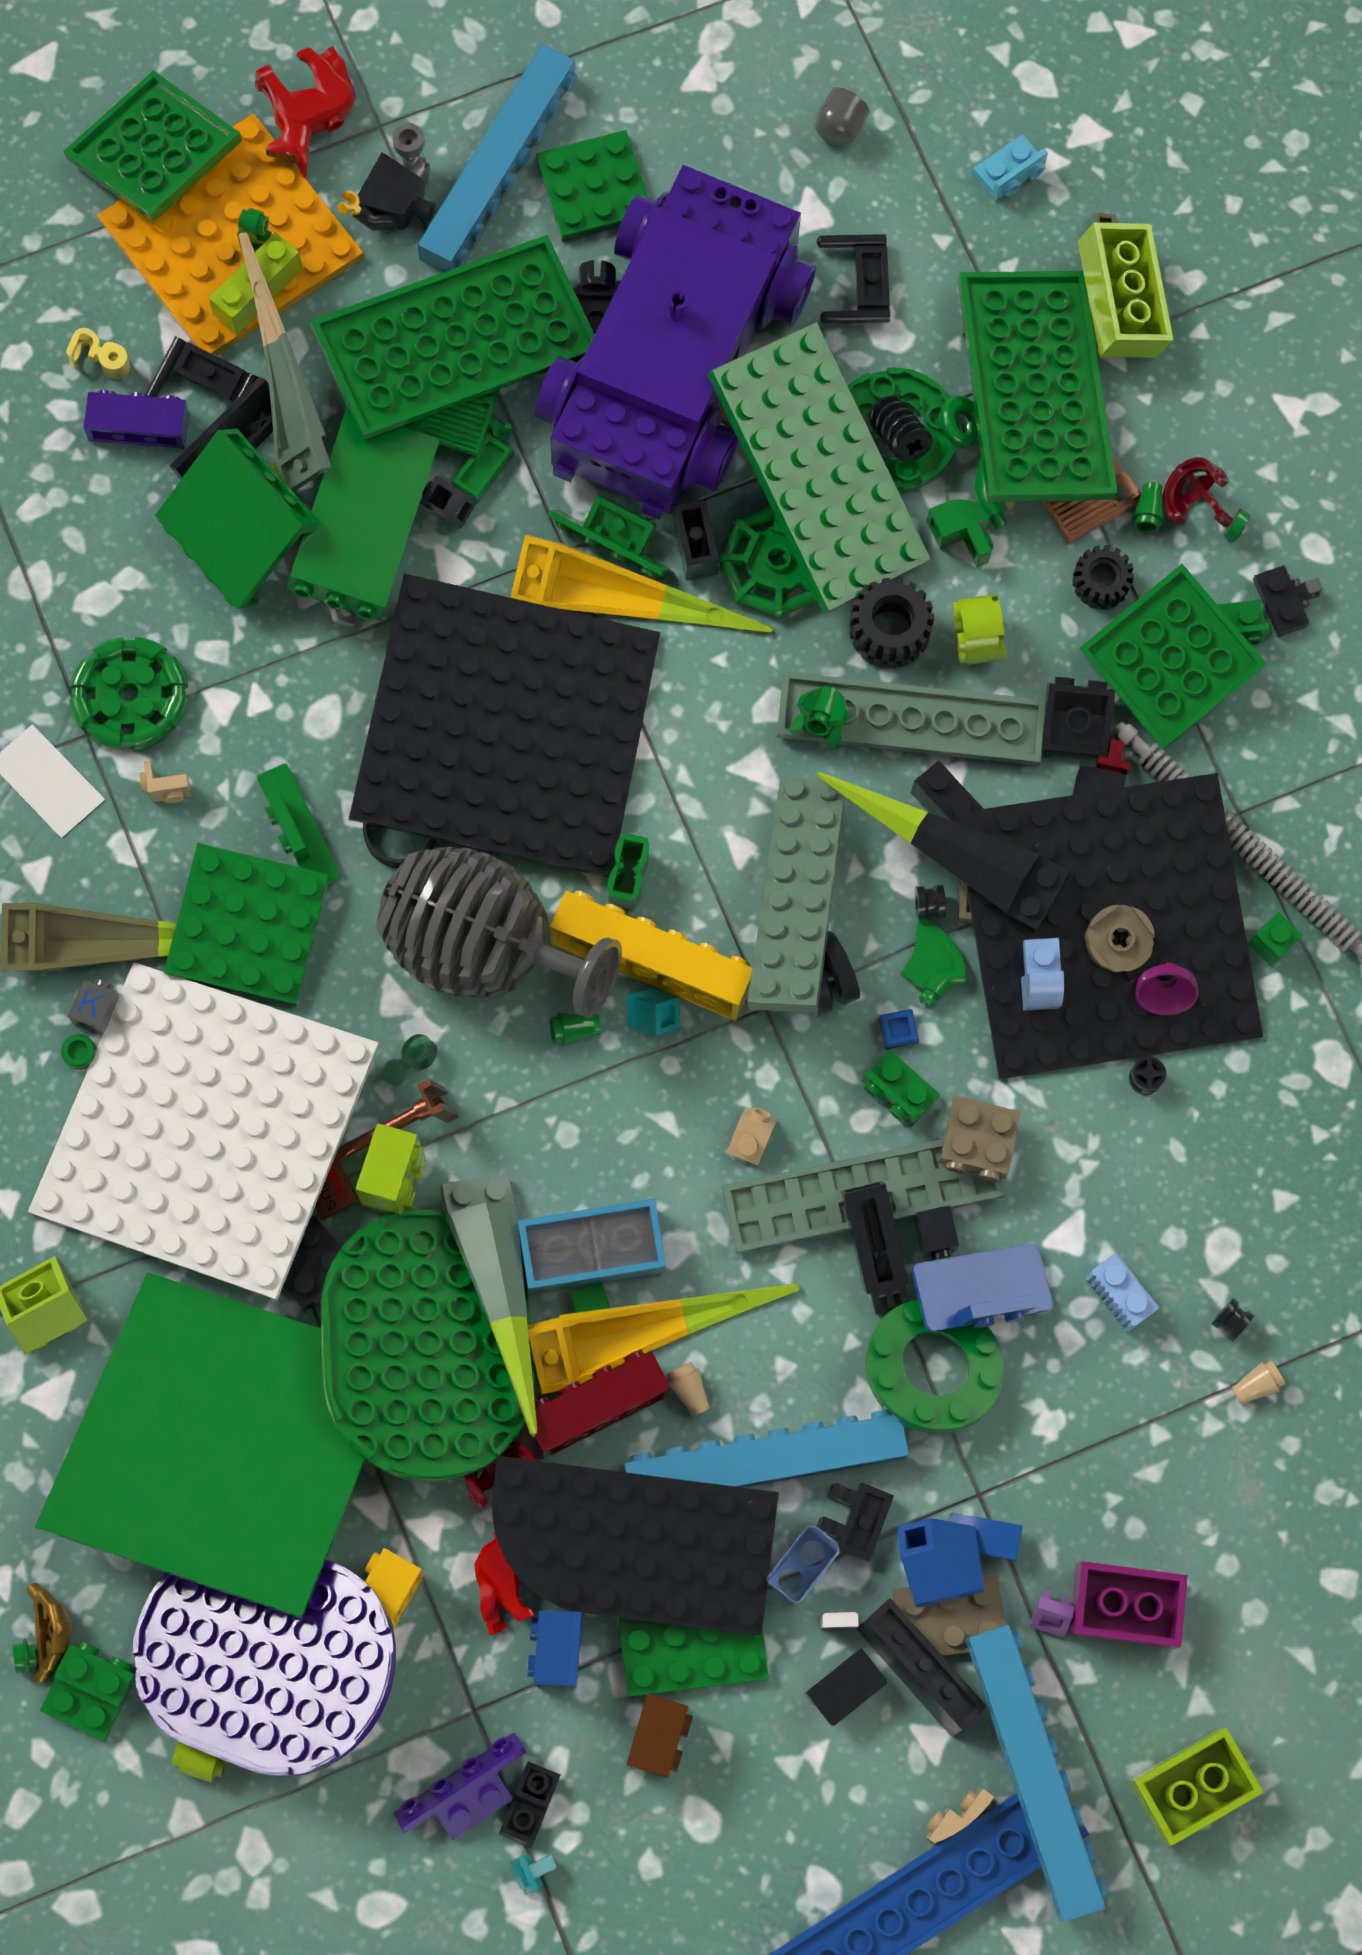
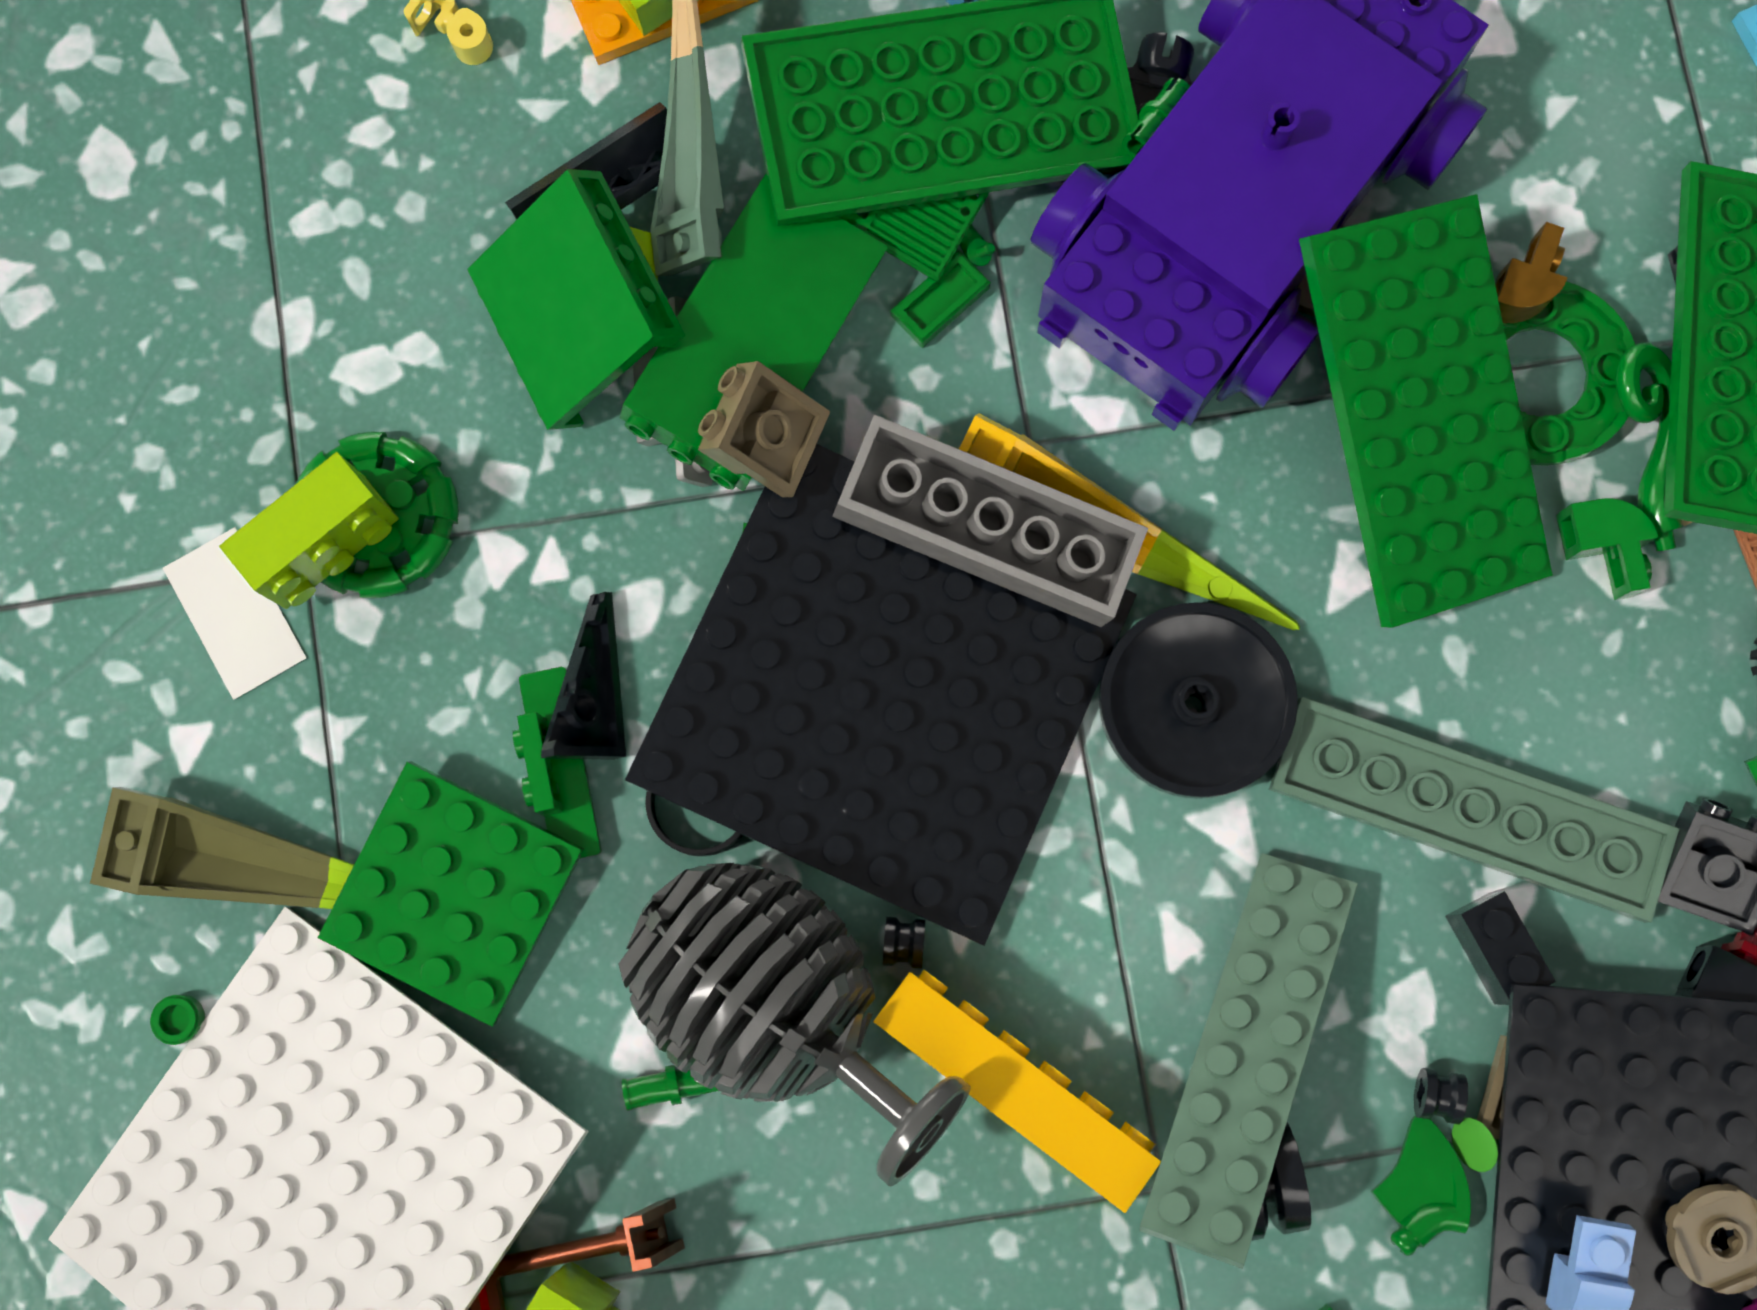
camera: 25 degrees right, 5 degrees up
dark grey brick [68,979,119,1035] -> none
dark purple brick [83,390,190,449] -> none
tan bracket [139,761,192,803] -> none
black plate [145,336,259,402] -> none
clear green plate [381,1034,437,1086] -> none
black brick [419,475,478,529] -> none
green bracket [548,495,670,578] -> none
green cone [550,1013,601,1046] -> none
green brick [608,833,649,912] -> none
teal panel [628,987,680,1037] -> none
black brick [673,500,719,581] -> none
green plate [718,507,818,619] -> none
green brick [789,686,849,749] -> none
black plate [816,234,890,324] -> none
black plate [816,772,1071,932] -> none
black tyre [849,578,934,668] -> none
black piece [869,396,932,462] -> none
blue tile [878,1009,919,1050] -> none
lime brick [952,594,1007,665] -> none
none -> lime brick [219,452,399,609]
none -> black wing [541,592,626,760]
none -> green pin [622,1065,718,1111]
none -> dark tan plate [698,361,830,497]
none -> light grey brick [832,414,1148,627]
none -> black wheel [883,917,926,969]
none -> black dish [1099,602,1298,799]
none -> green pin [1122,78,1190,159]
none -> bright green sticker [1452,1117,1498,1172]
none -> pearl gold brick [1495,222,1568,323]

